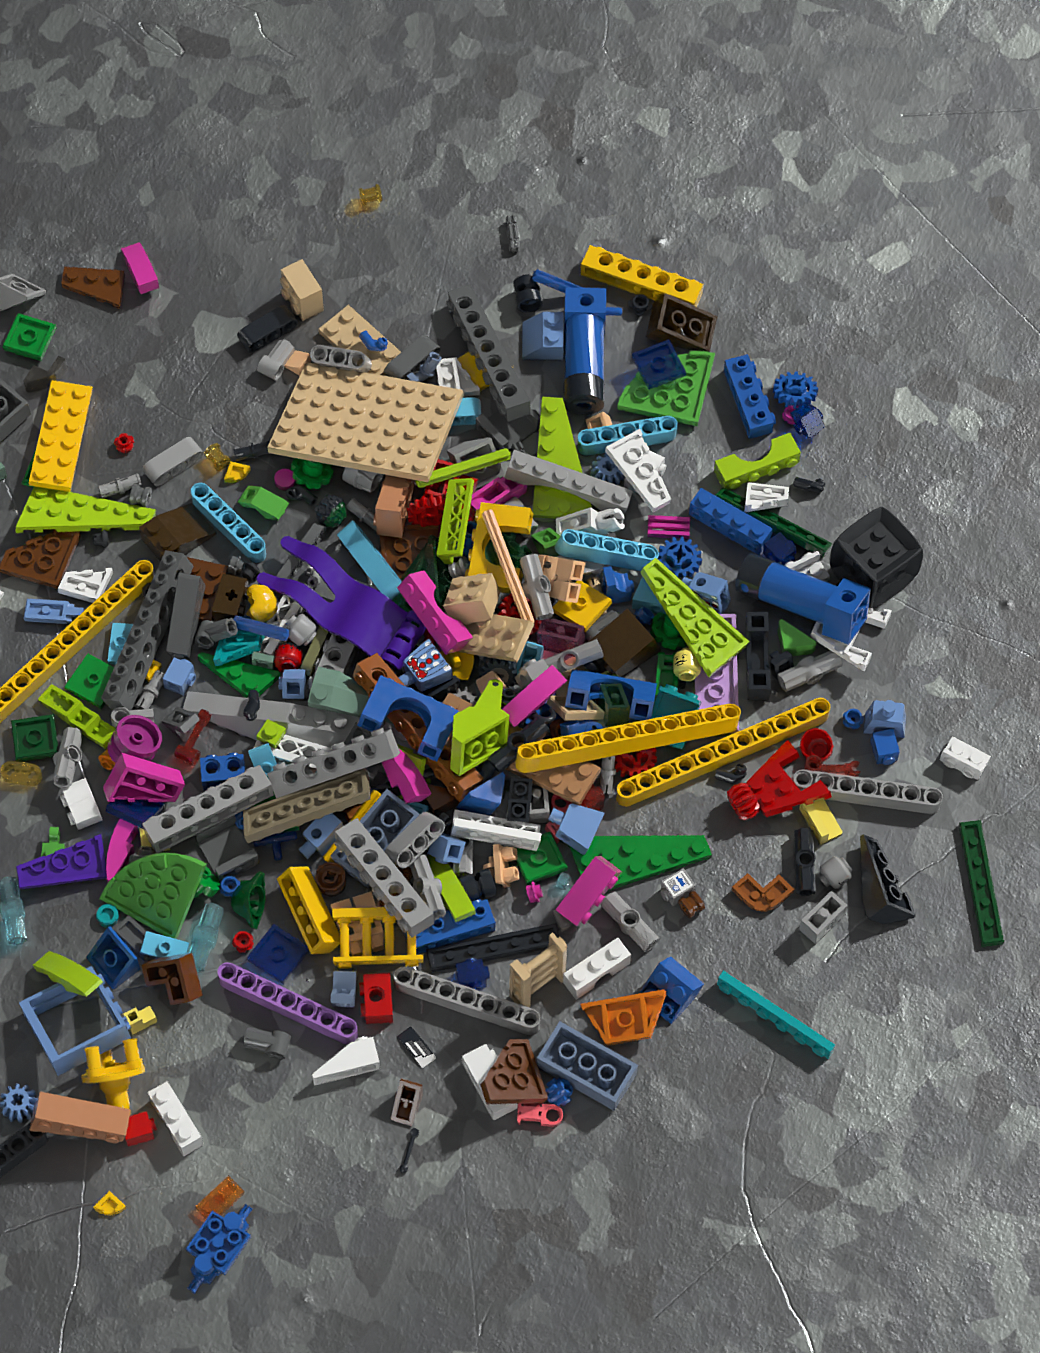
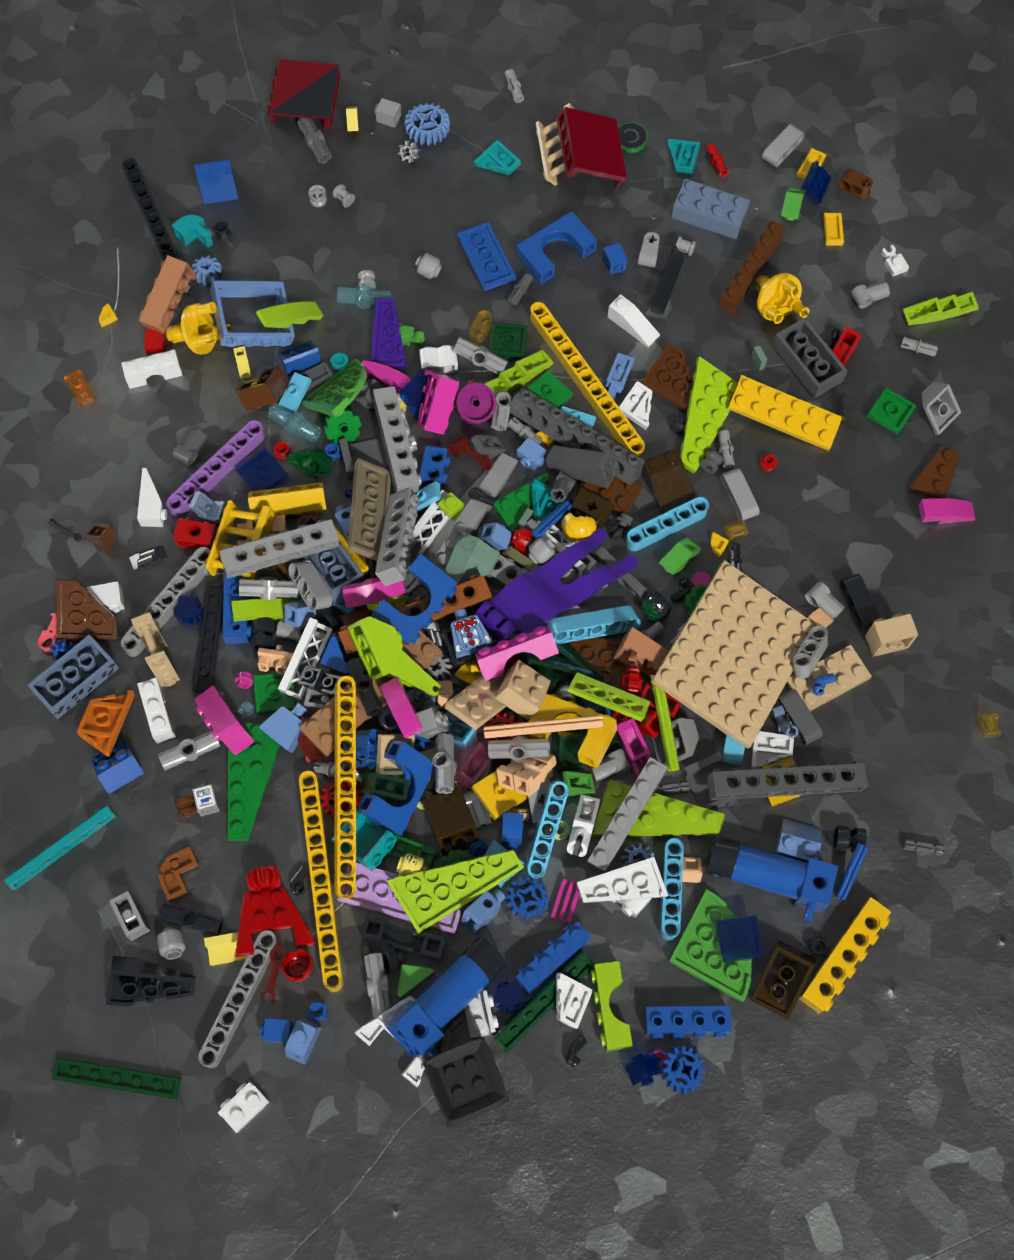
camera: 105 degrees right, 5 degrees up
blue piece [186,1204,253,1293] -> none

